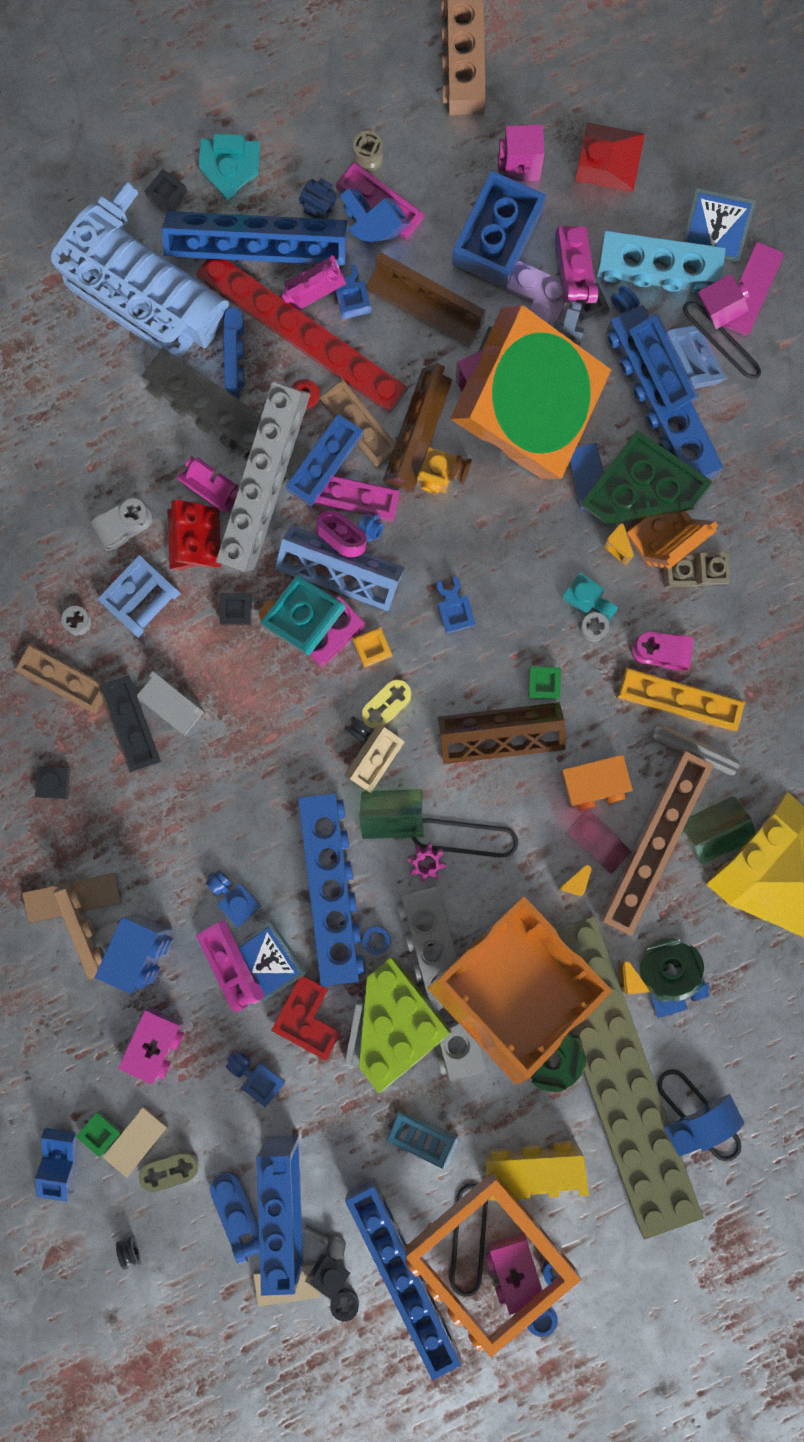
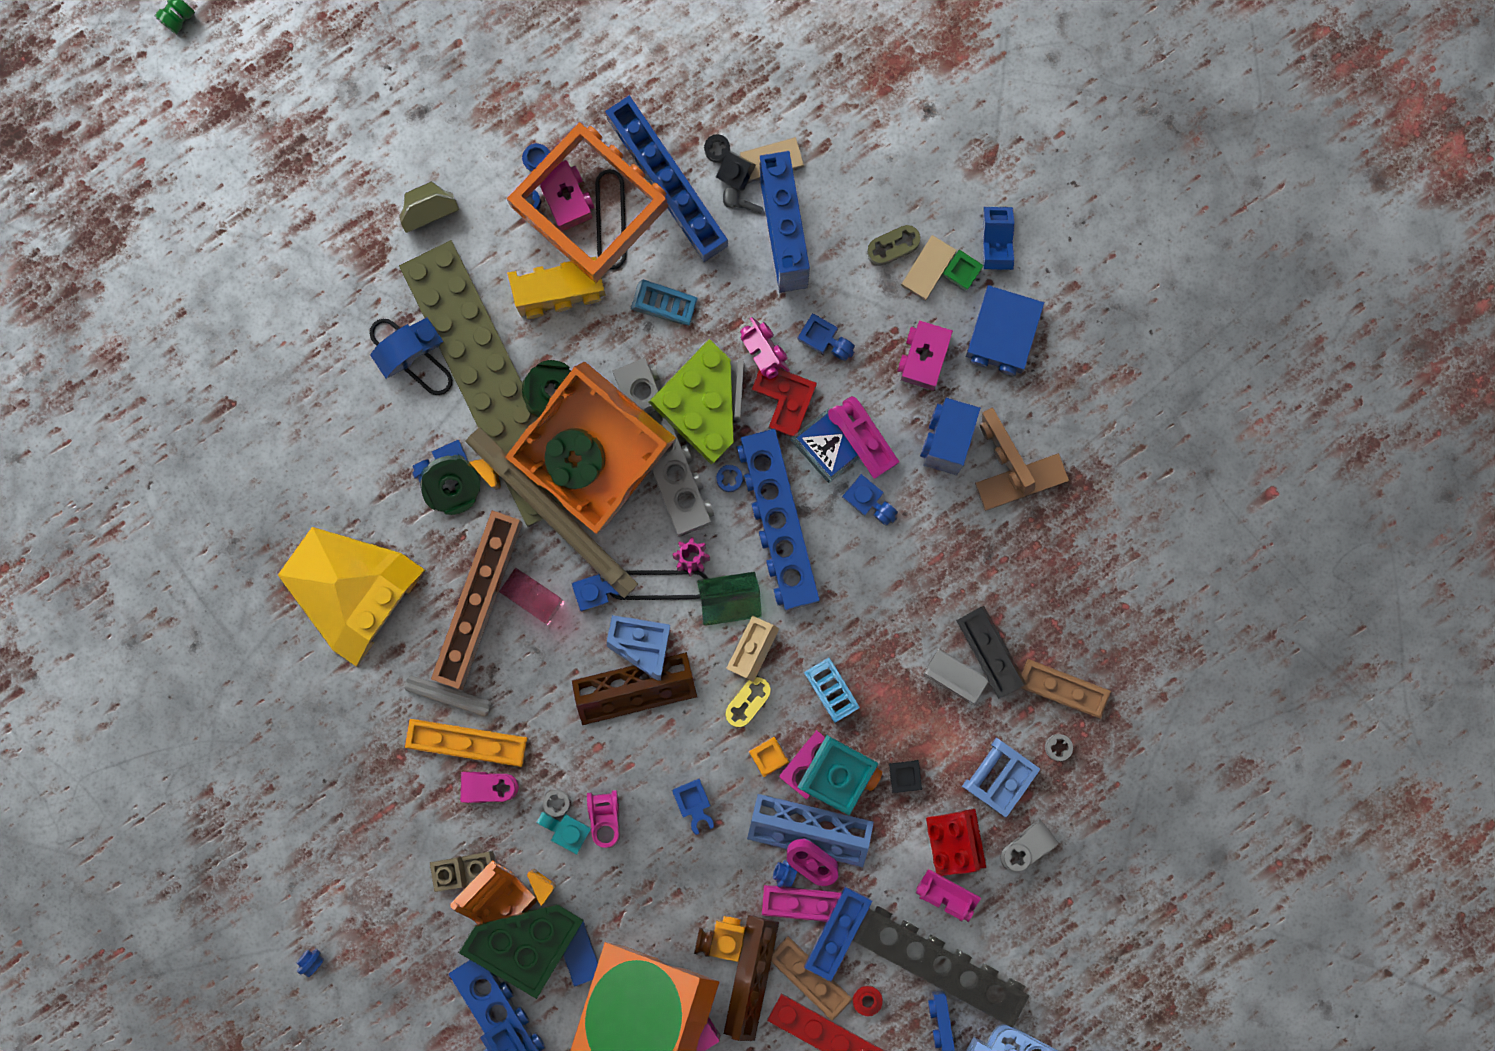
camera: 170 degrees right, 0 degrees up
black plate [35,766,70,799] -> none
black bush [116,1236,141,1270] -> none
blue plate [210,1171,260,1264] -> none
light grey brick [216,382,310,572] -> none
black bush [343,716,373,744] -> none
green plate [528,666,561,700] -> none
light orange slope [558,865,592,896] -> none
orange brick [560,755,633,811] -> none
panel [683,796,755,865] -> none
none -> olive slope [399,181,459,233]
none -> dark tan piece [465,427,638,598]
none -> dark green plate [545,428,605,489]
none -> blue plate [571,574,620,612]
none -> dark pink piece [587,790,620,848]
none -> medium blue wing [607,615,670,681]
none -> dark pink hinge [740,317,790,379]
none -> dark azure slope [804,657,860,723]
none -> blue brick [965,285,1045,376]

